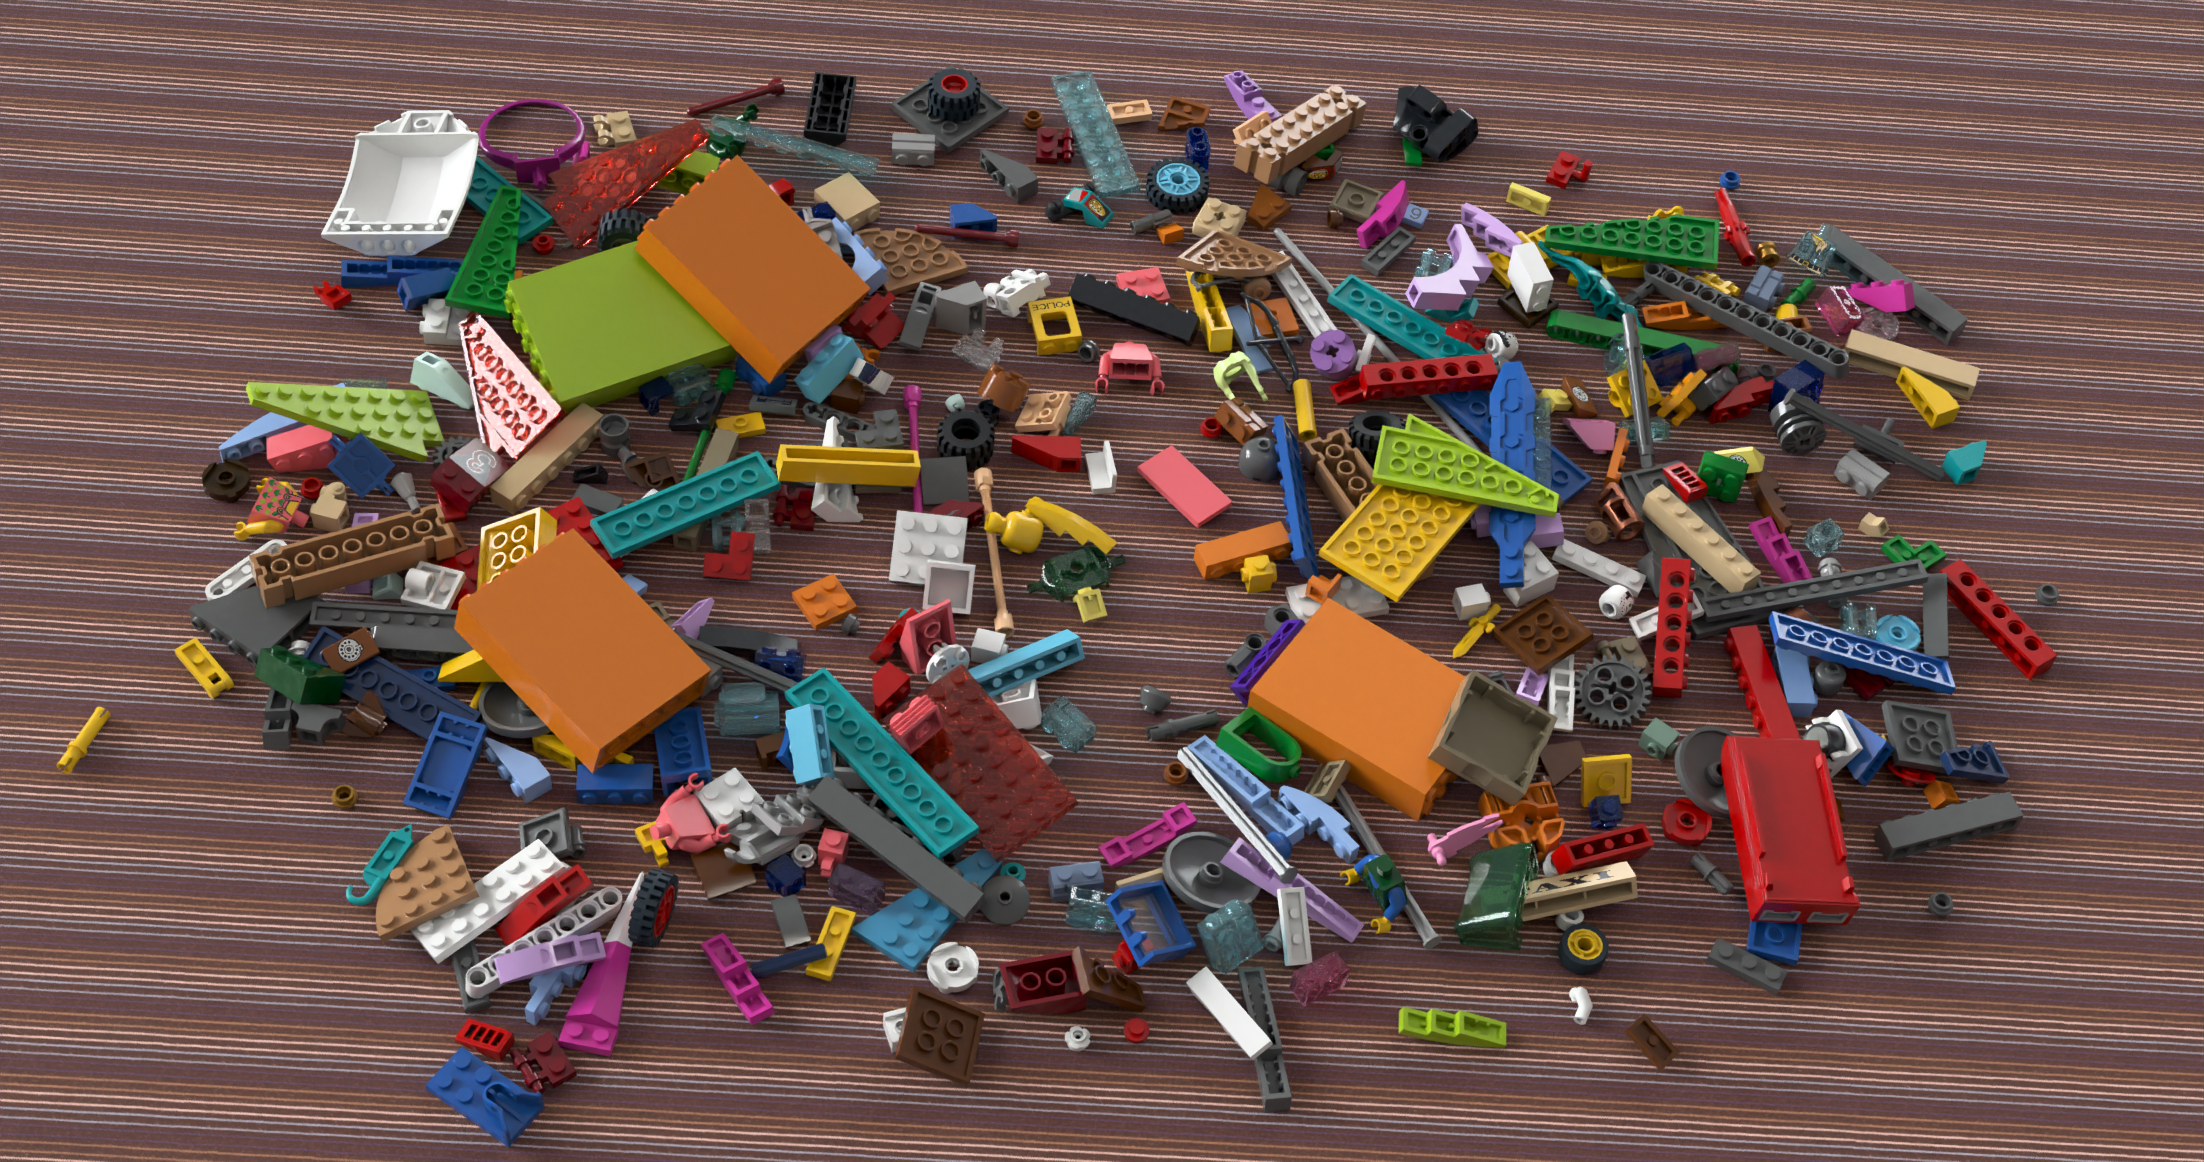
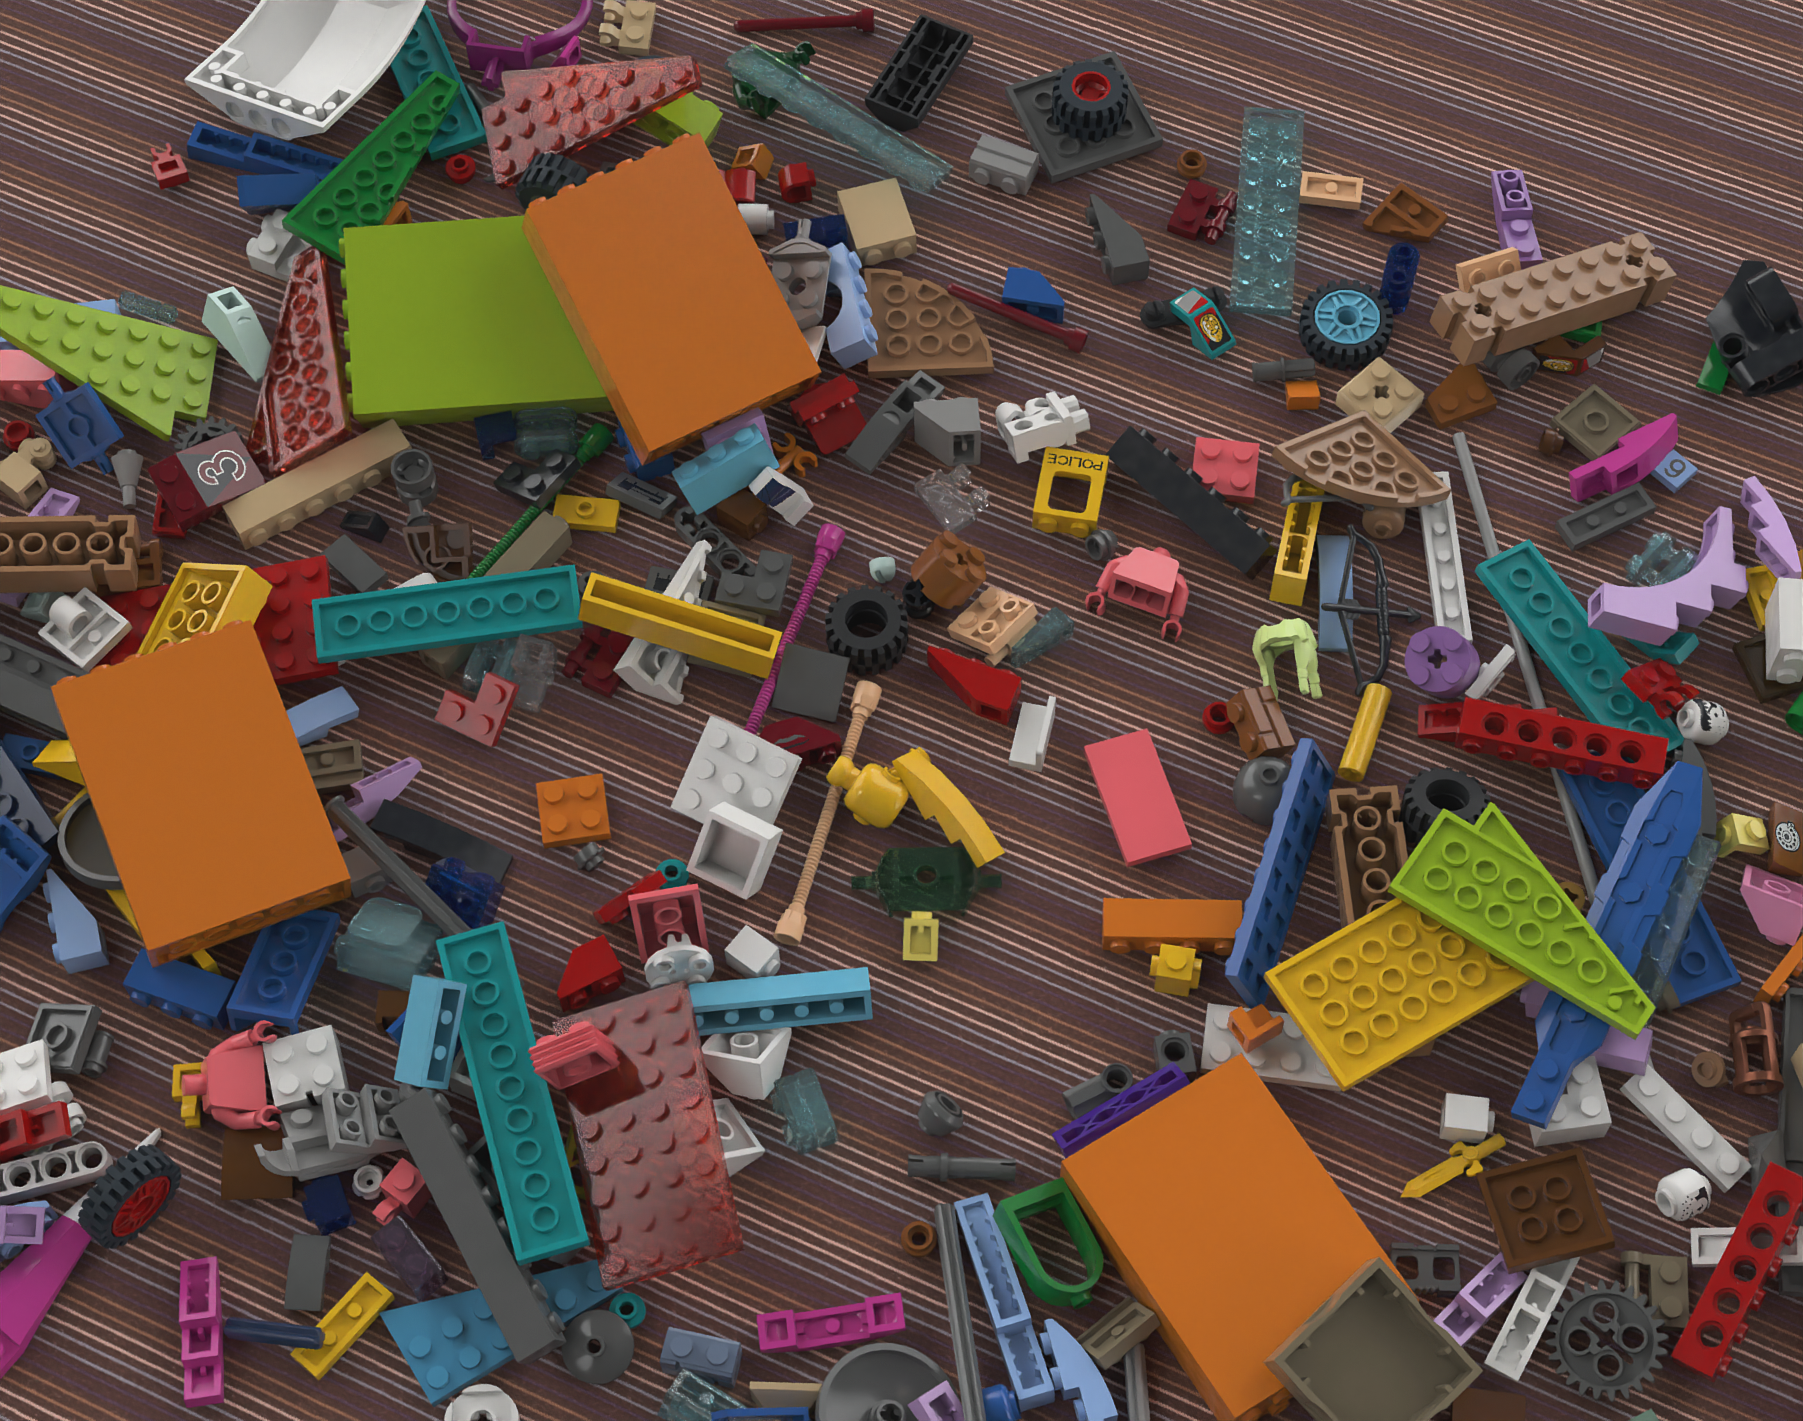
camera: 30 degrees right, 10 degrees up
orange plate [1244,297,1299,339] -> none

